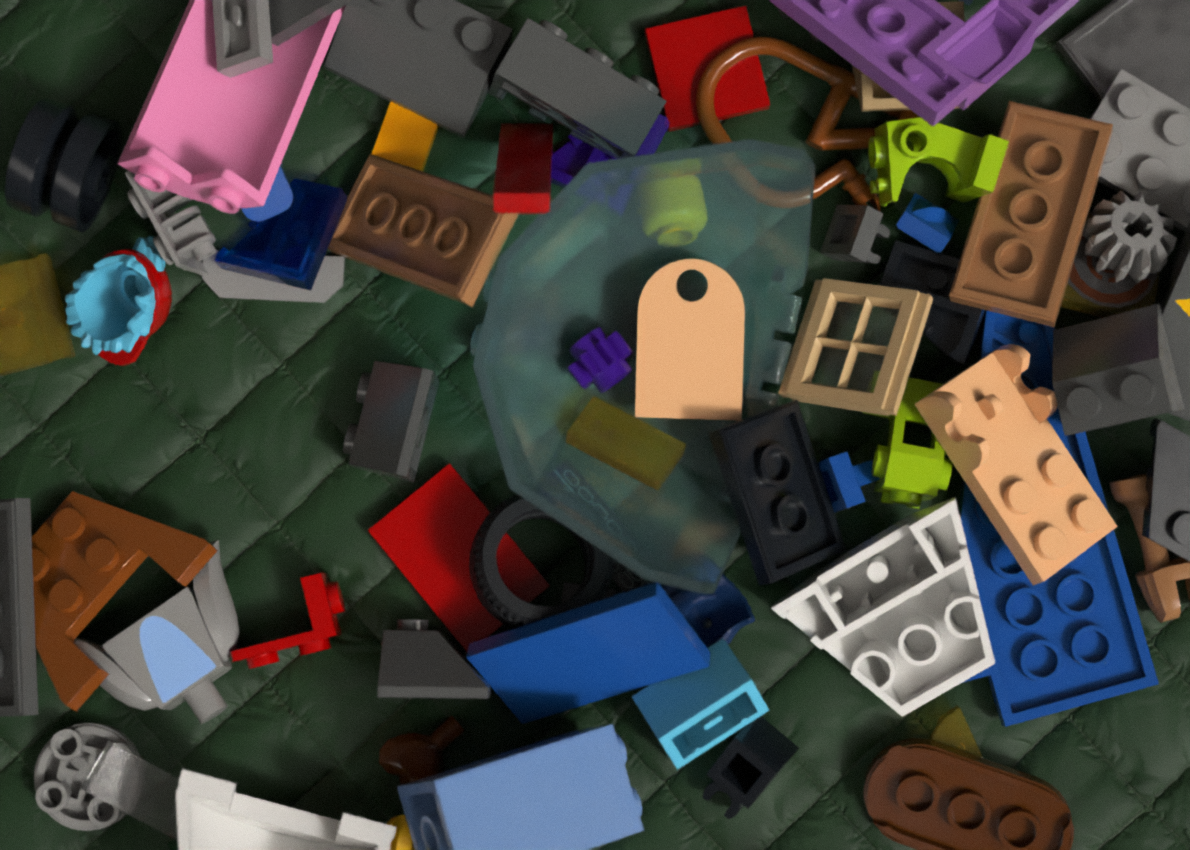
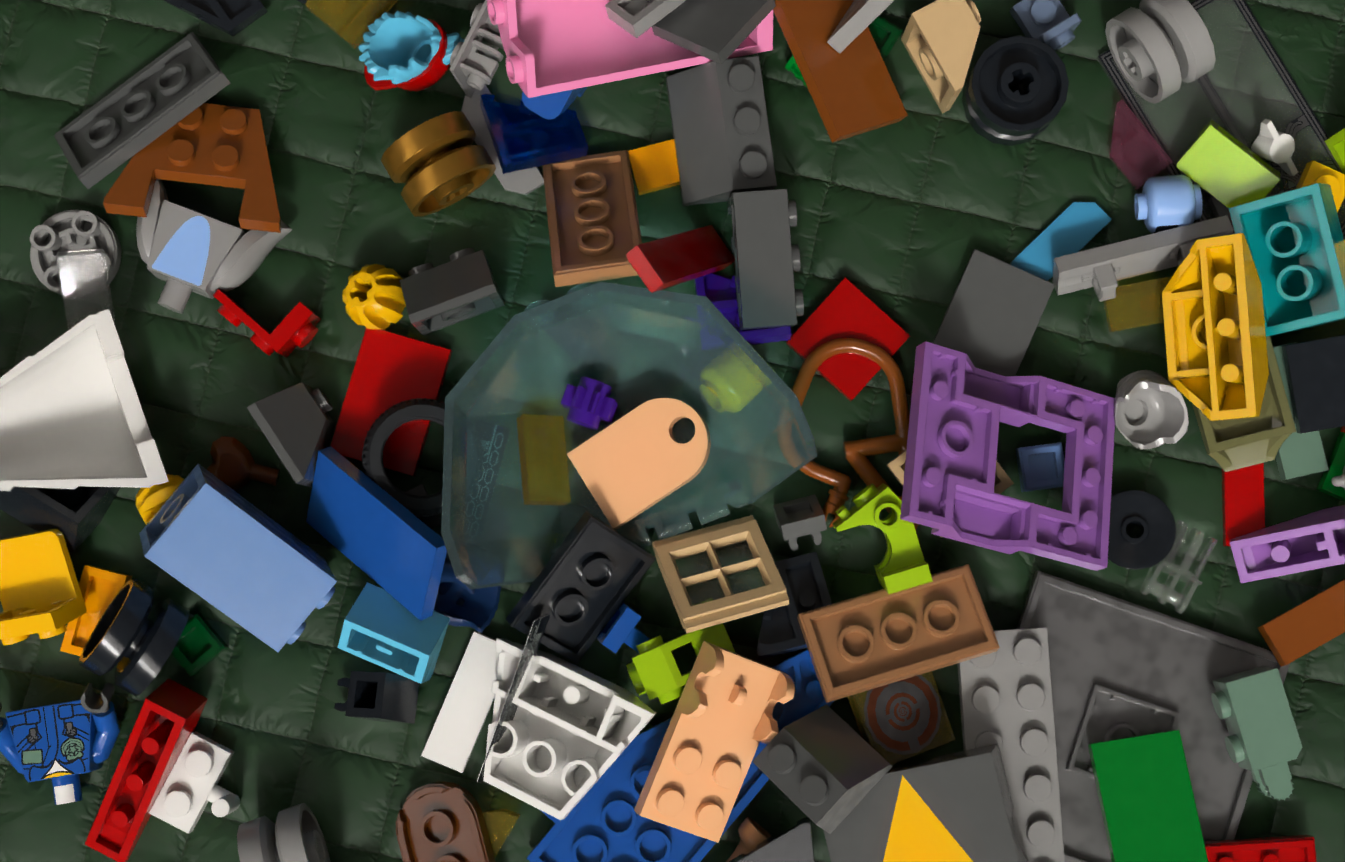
camera: 60 degrees right, 0 degrees up
blue tile [896,193,959,253] -> none
light grey gear [1082,191,1177,283] -> none
none -> yellow piece [342,264,406,330]
none -> pearl gold wheel [381,111,496,217]
none -> white tile [421,631,499,773]
none -> black sticker [477,615,550,782]

